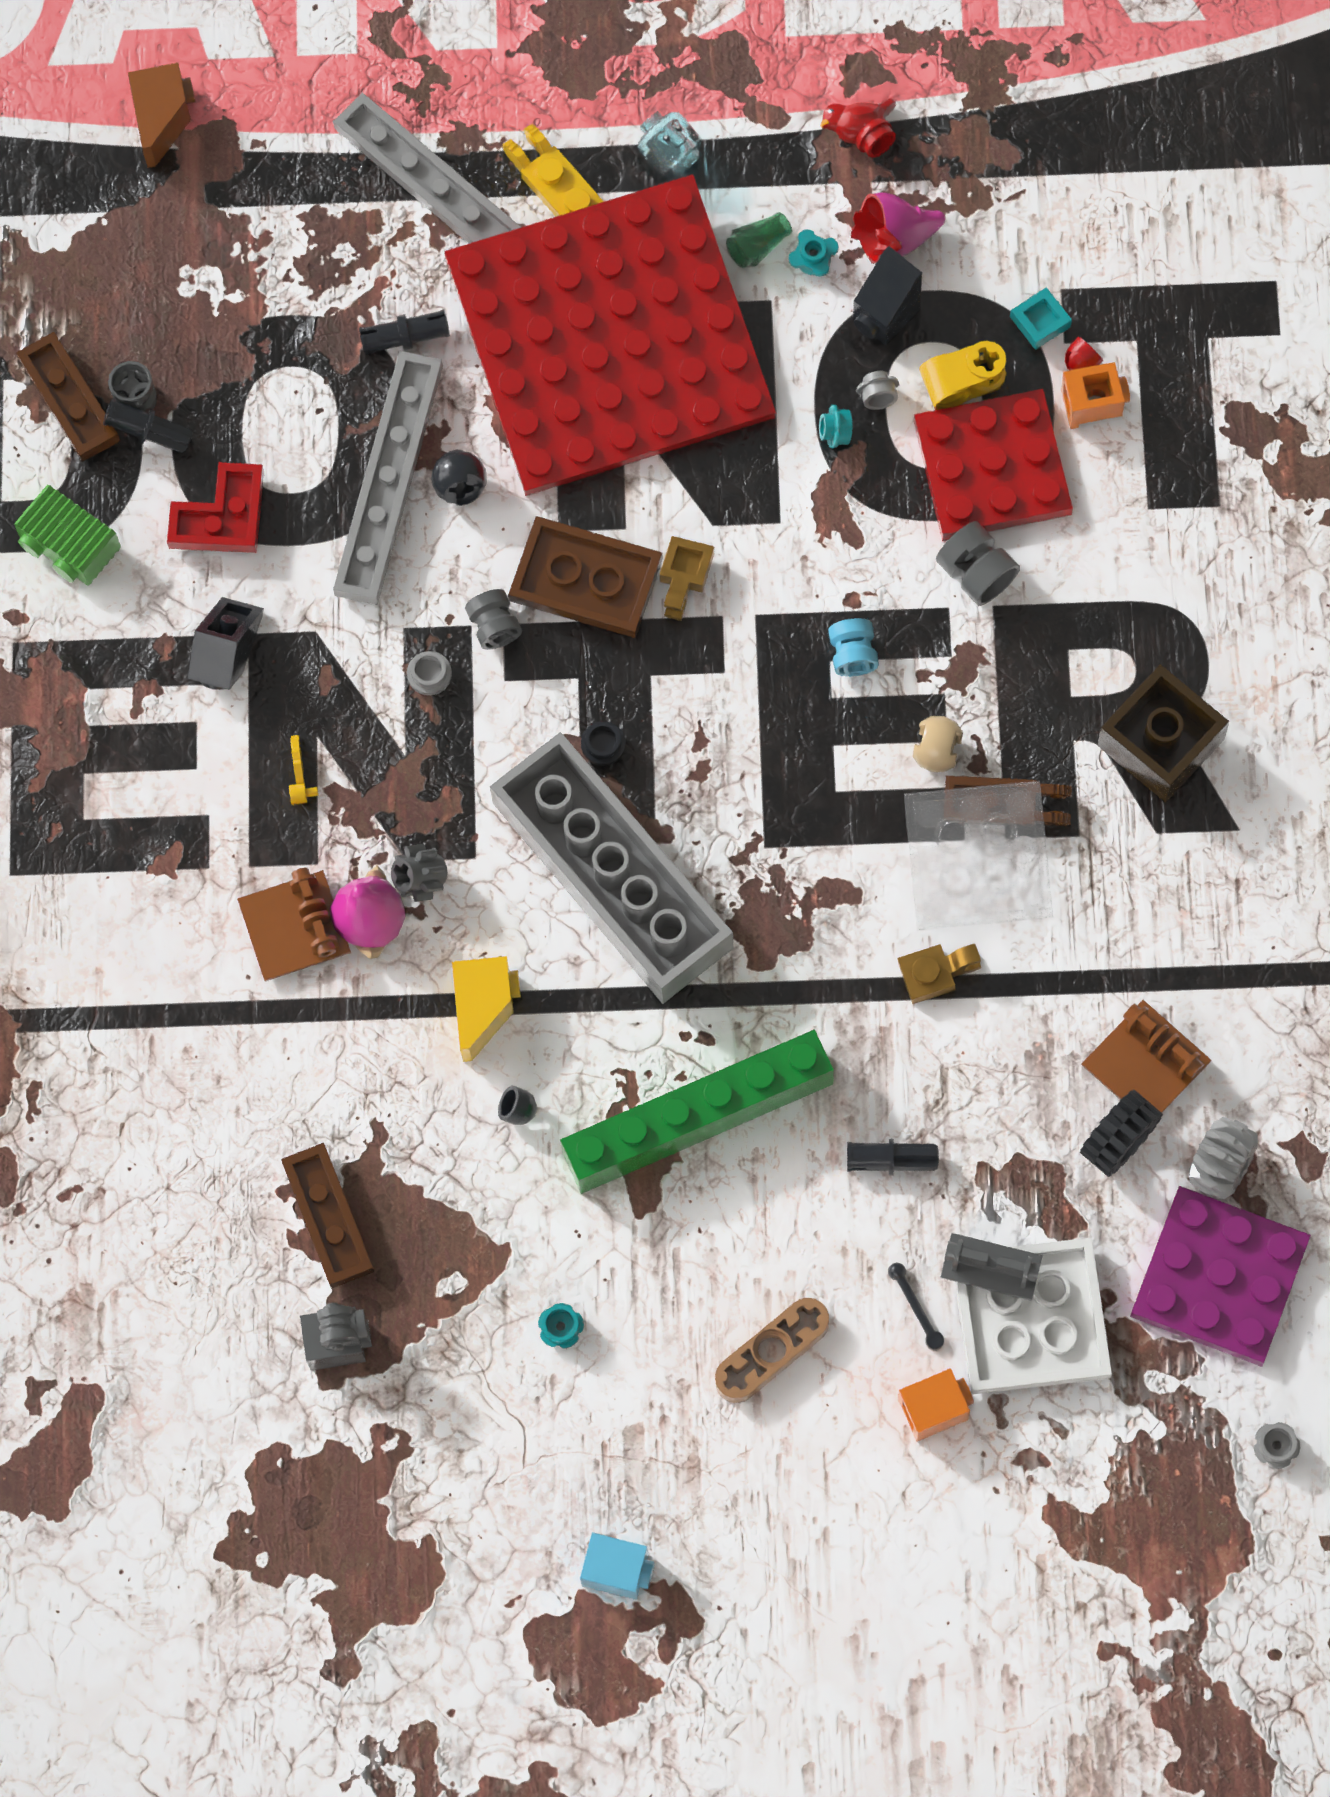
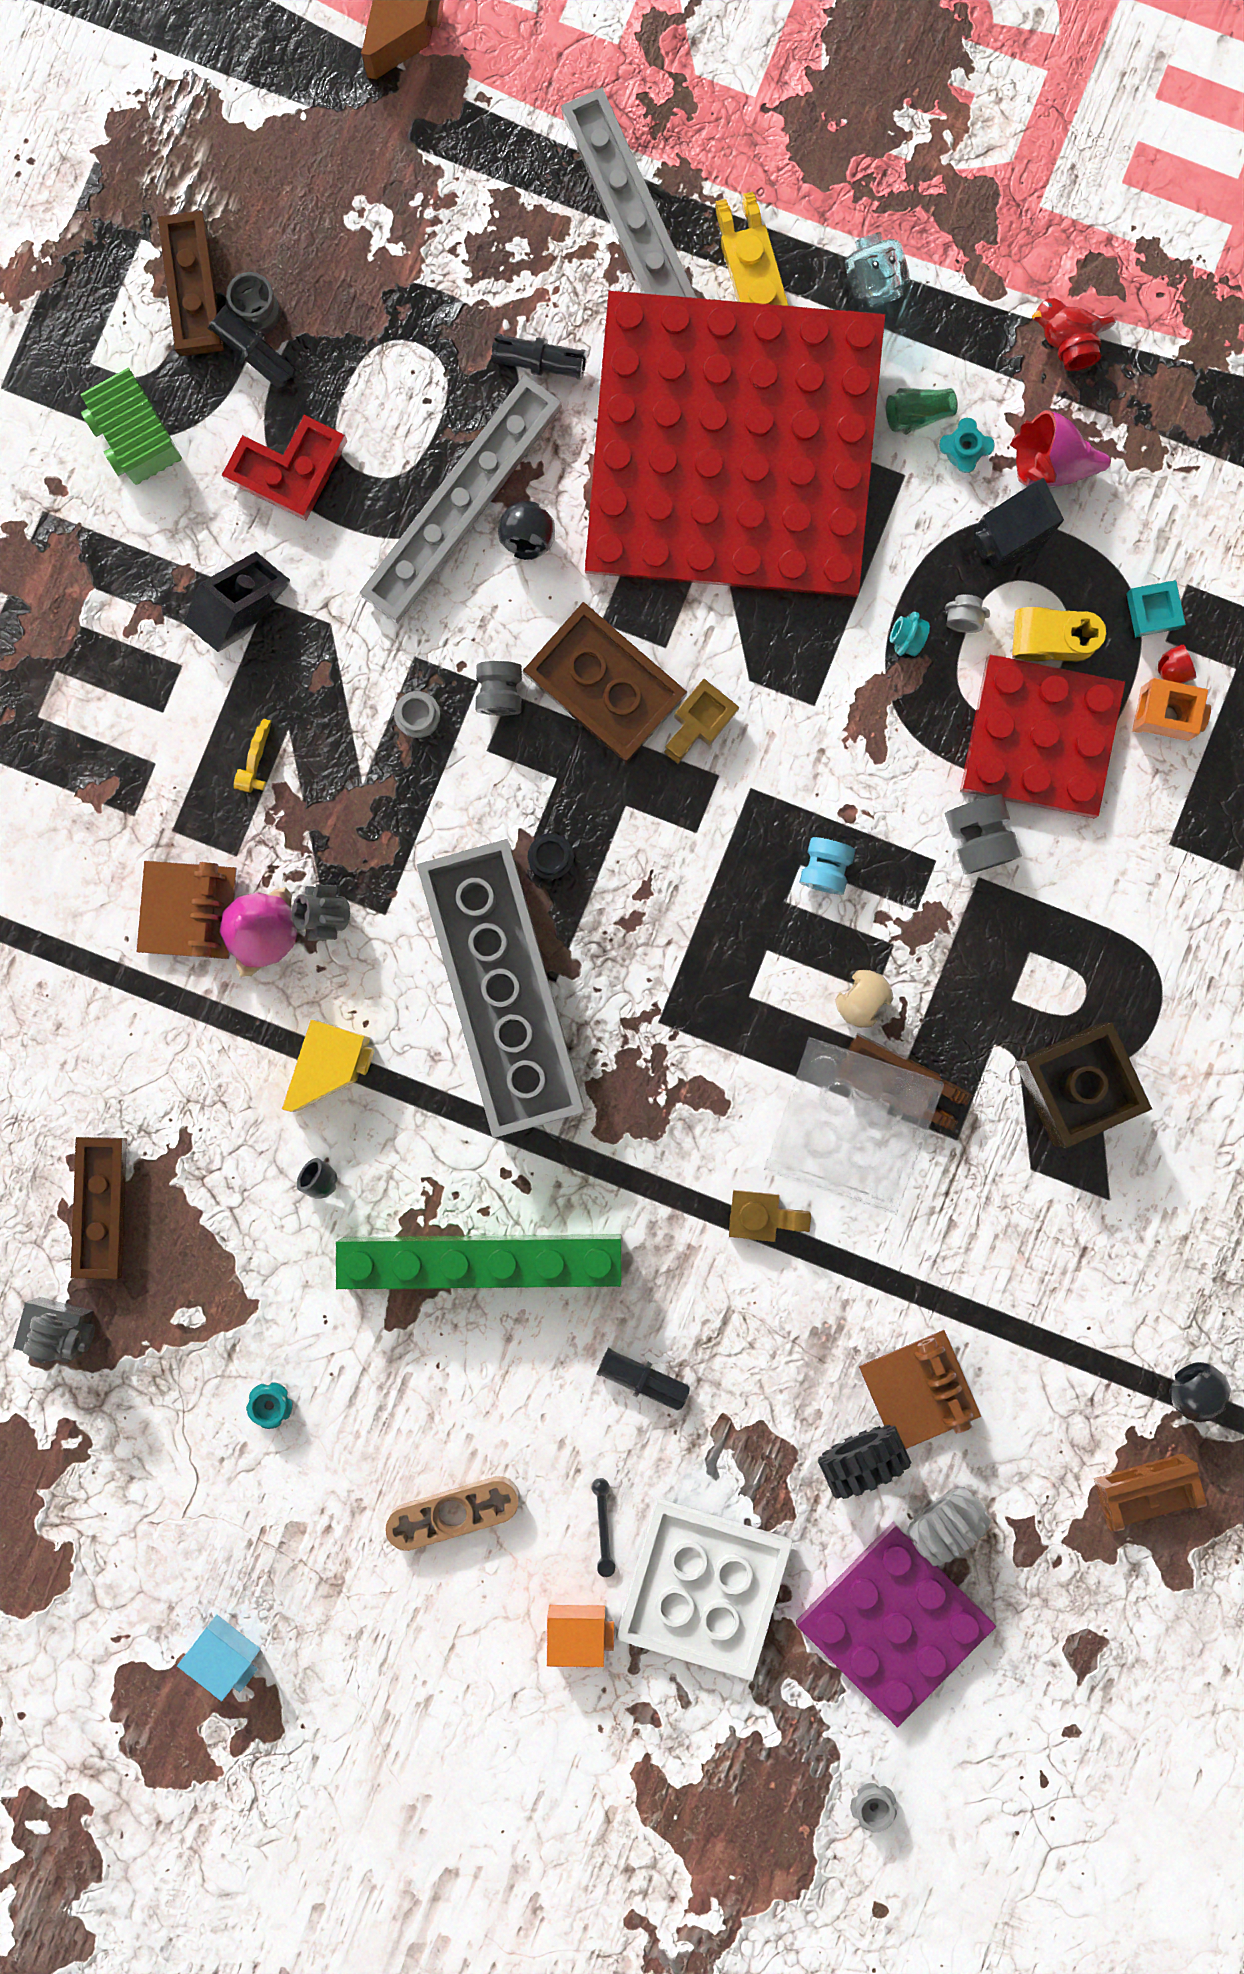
camera: 20 degrees right, 15 degrees up
dark grey hinge [940,1233,1043,1301] -> none

